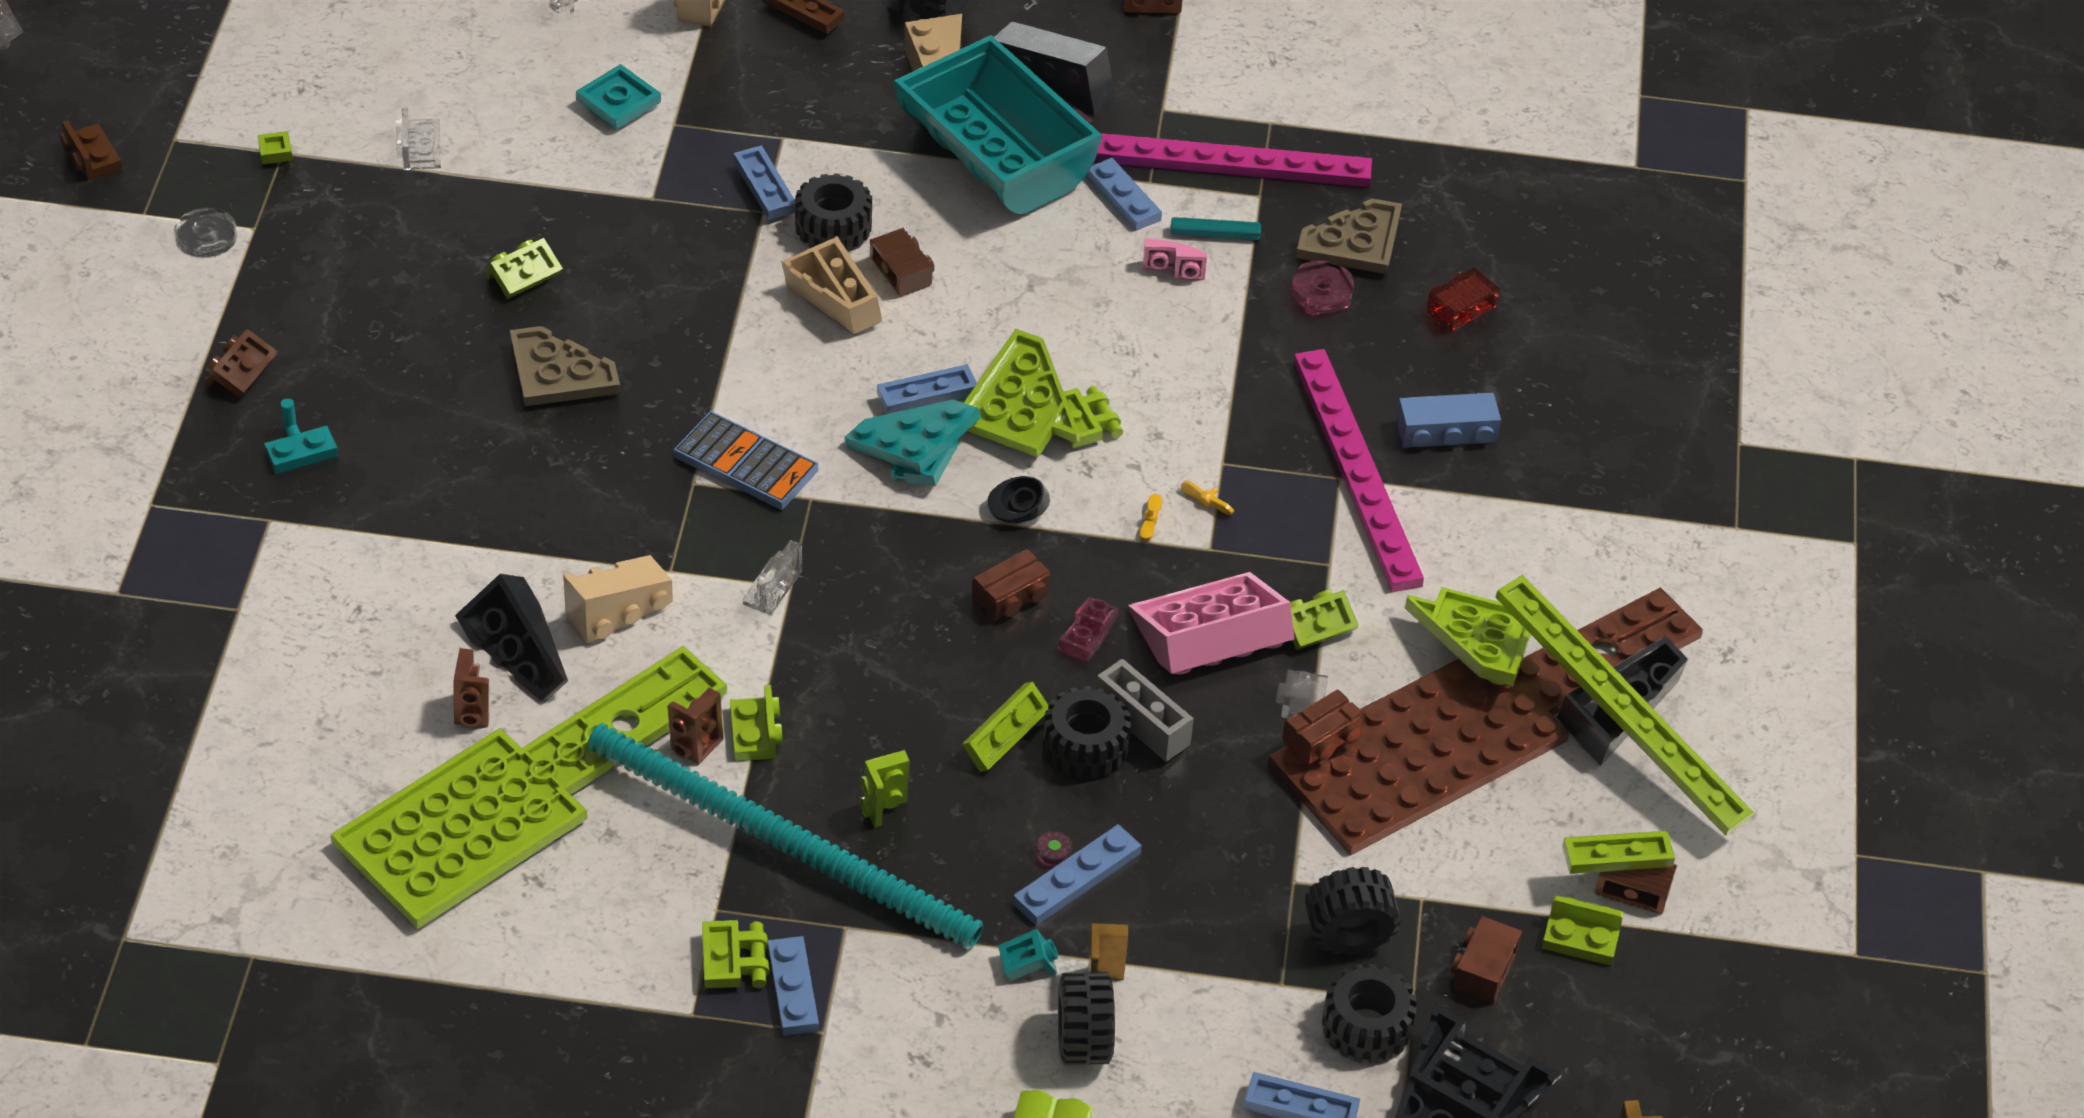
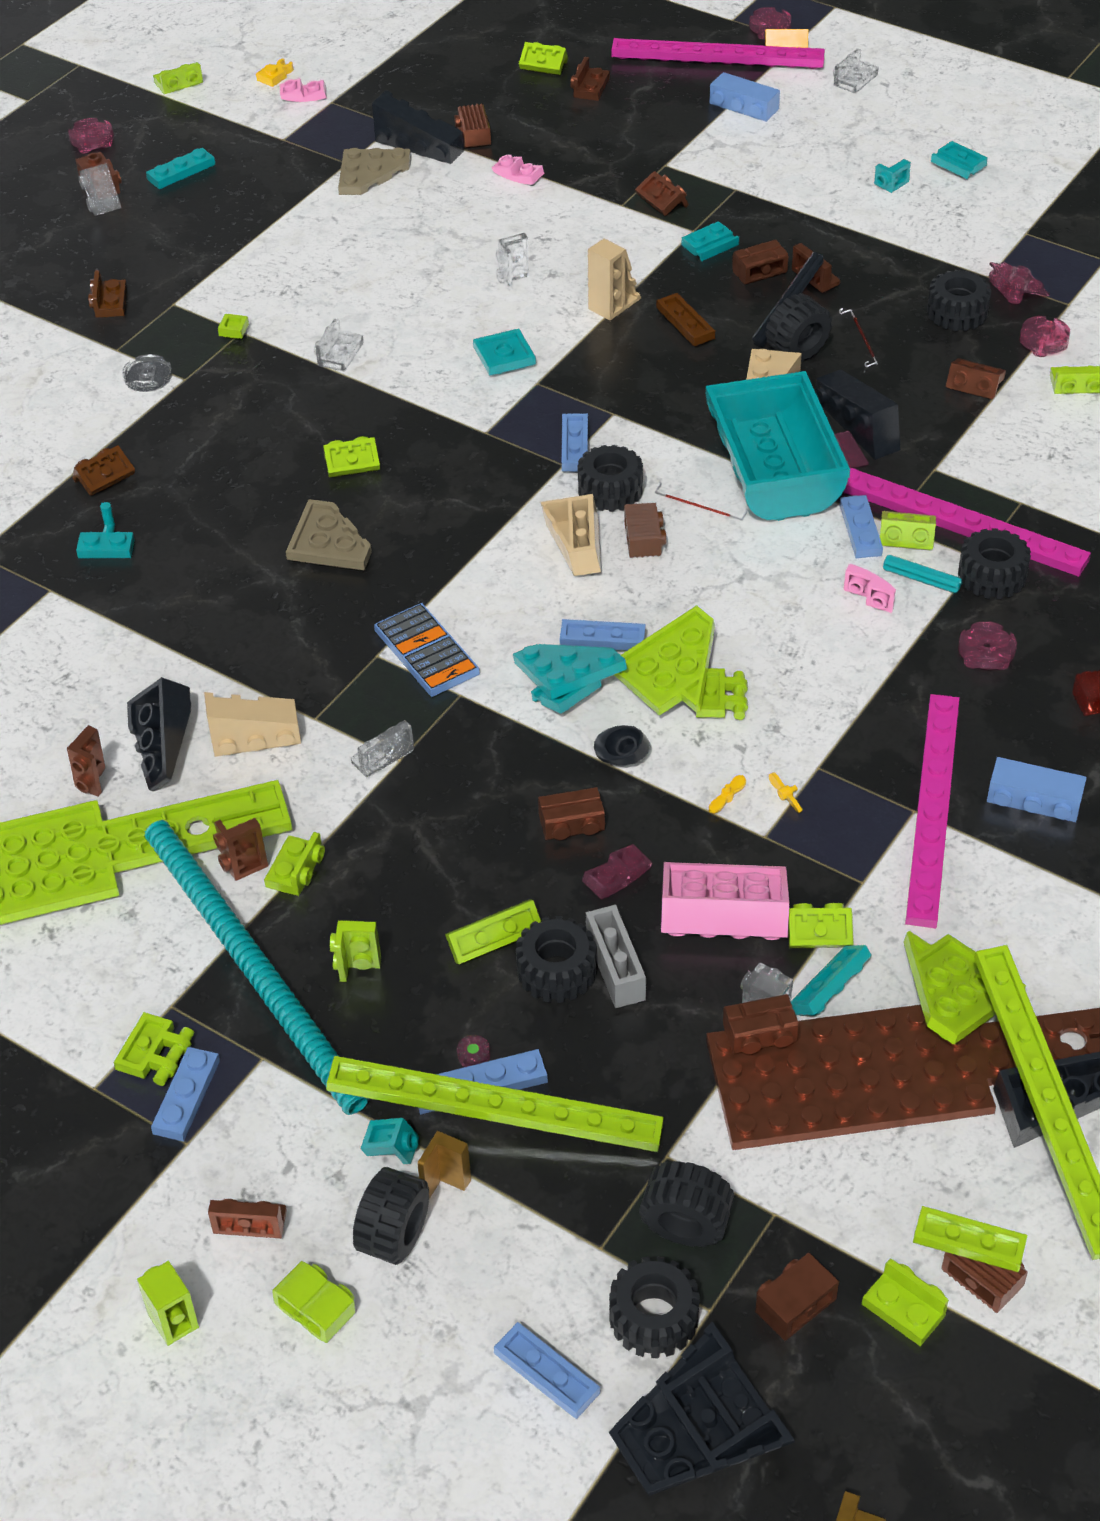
camera: 30 degrees right, 0 degrees up
dark tan plate [1296,198,1402,274] -> none
none -> copper bracket [208,1199,287,1239]
none -> lime plate [327,1056,663,1152]
none -> clear red piece [655,481,748,520]
none -> teal plate [791,945,872,1016]
none -> lime bracket [880,511,936,550]
none -> black tyre [958,528,1031,599]

